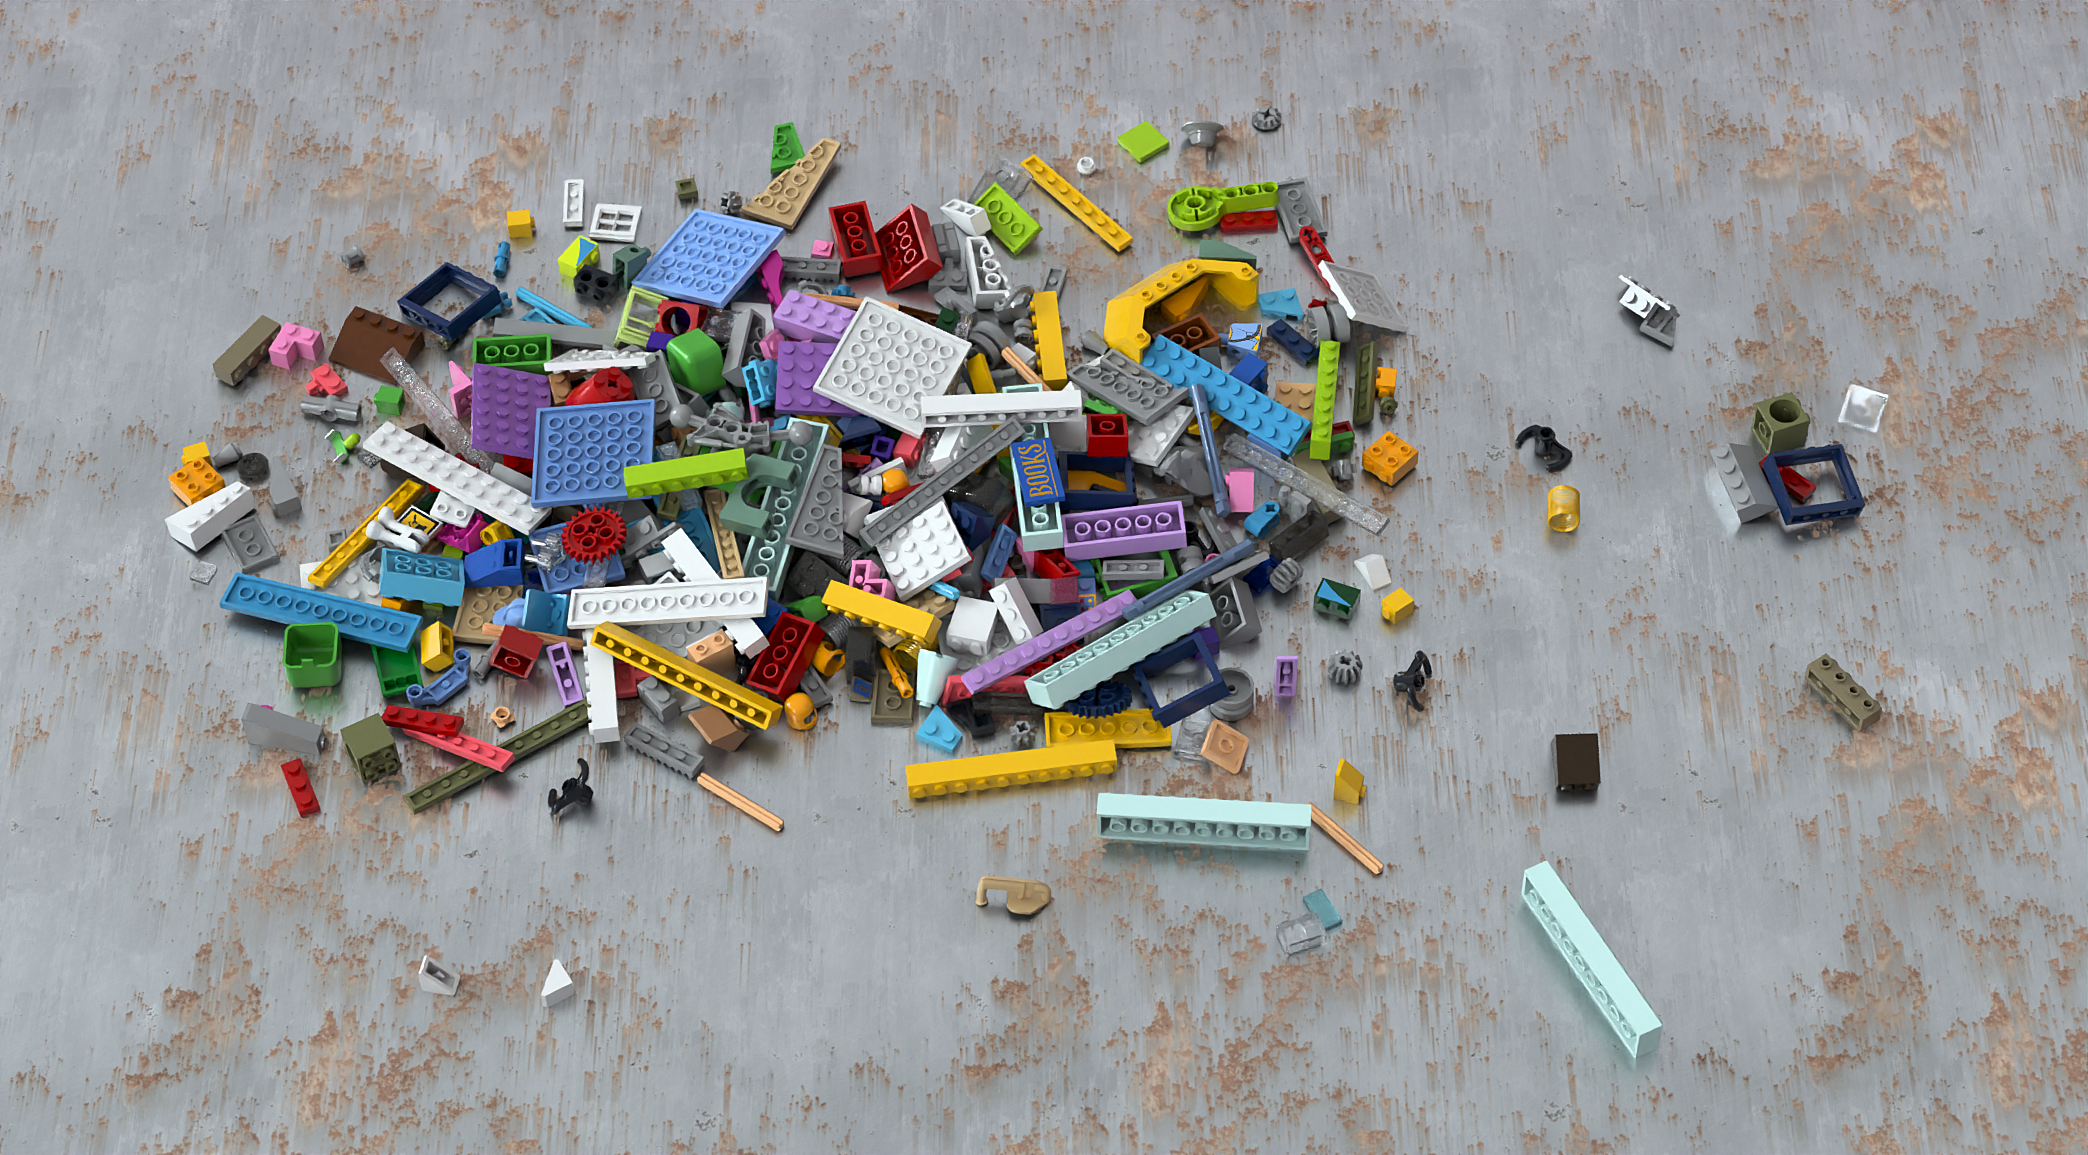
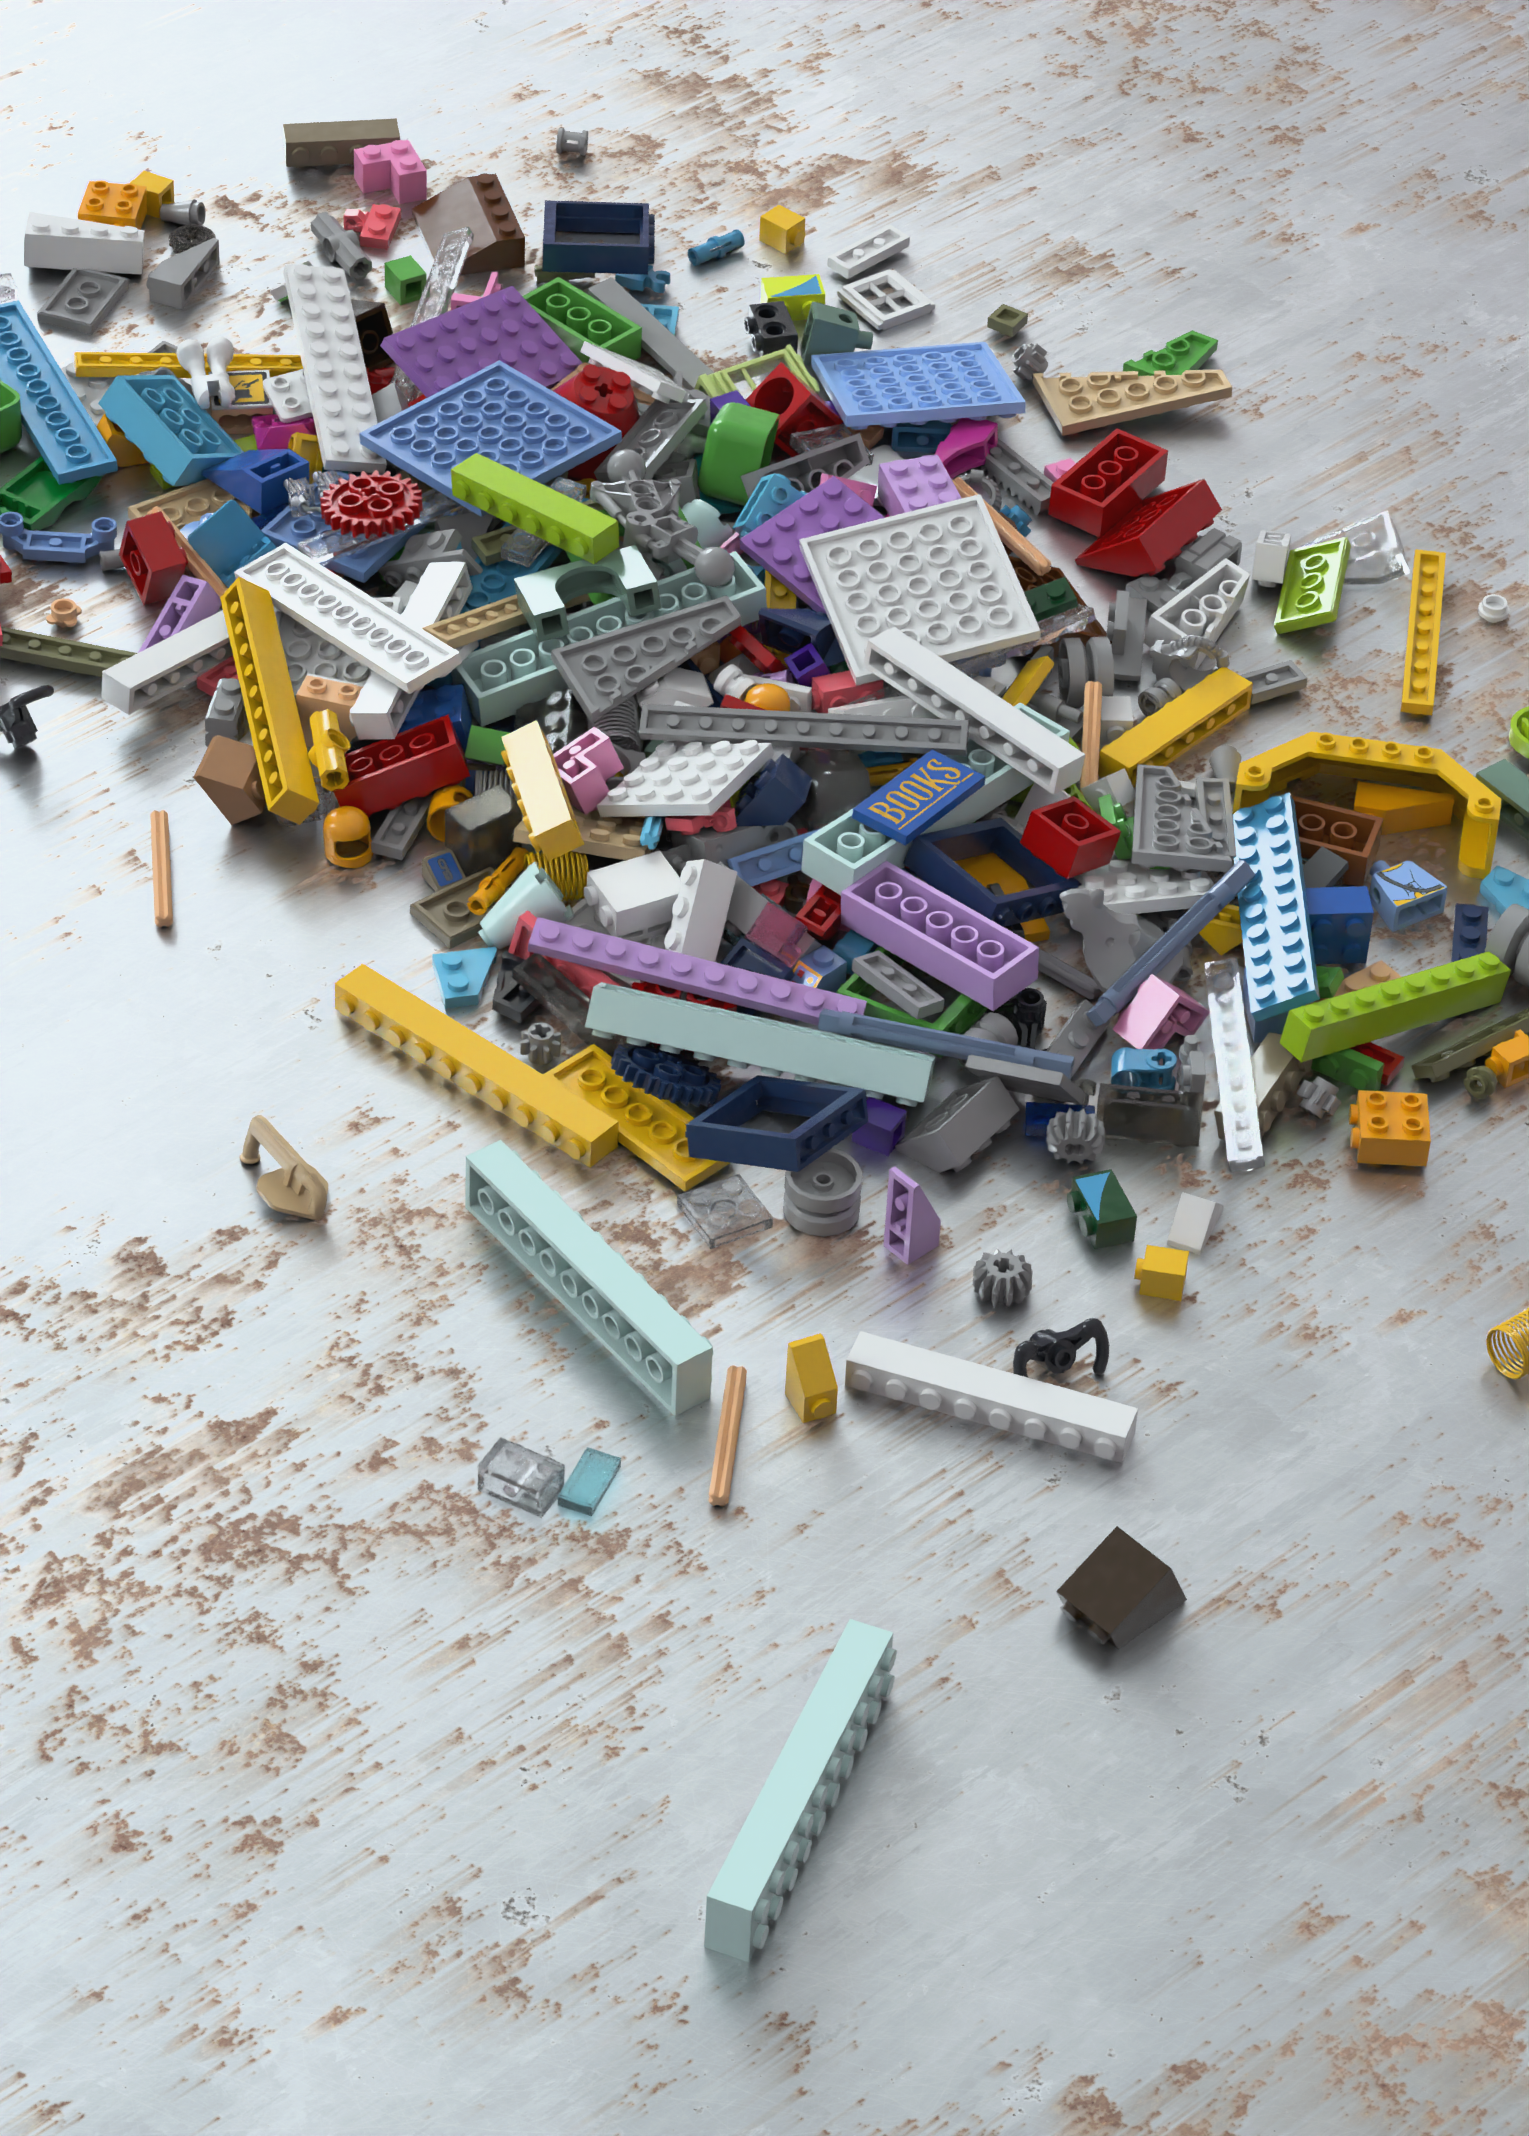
camera: 45 degrees right, 10 degrees down
yellow brick [420,621,454,673] -> none
medium azure axle [515,286,593,328] -> none
light grey gear [623,722,705,779] -> none
light nougat plate [1200,718,1250,774] -> none
none -> yellow piece [308,709,351,791]
none -> white brick [845,1331,1138,1463]

